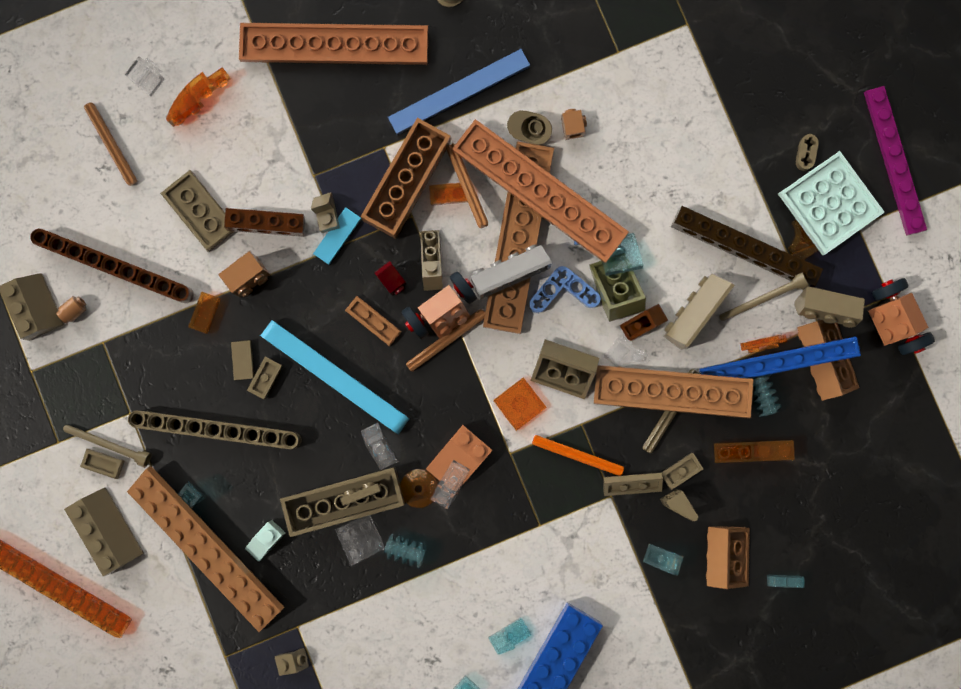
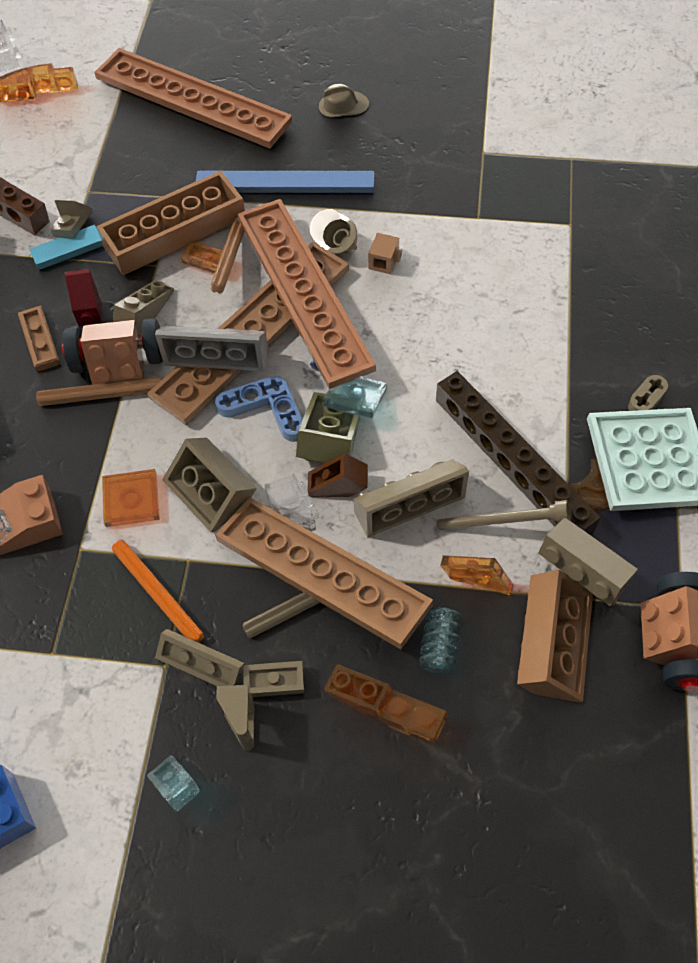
camera: 30 degrees right, 25 degrees down
blue tile [699,337,861,379] -> none
medium nougat slope [706,526,750,589] -> none
clear light blue beam [767,575,805,588] -> none

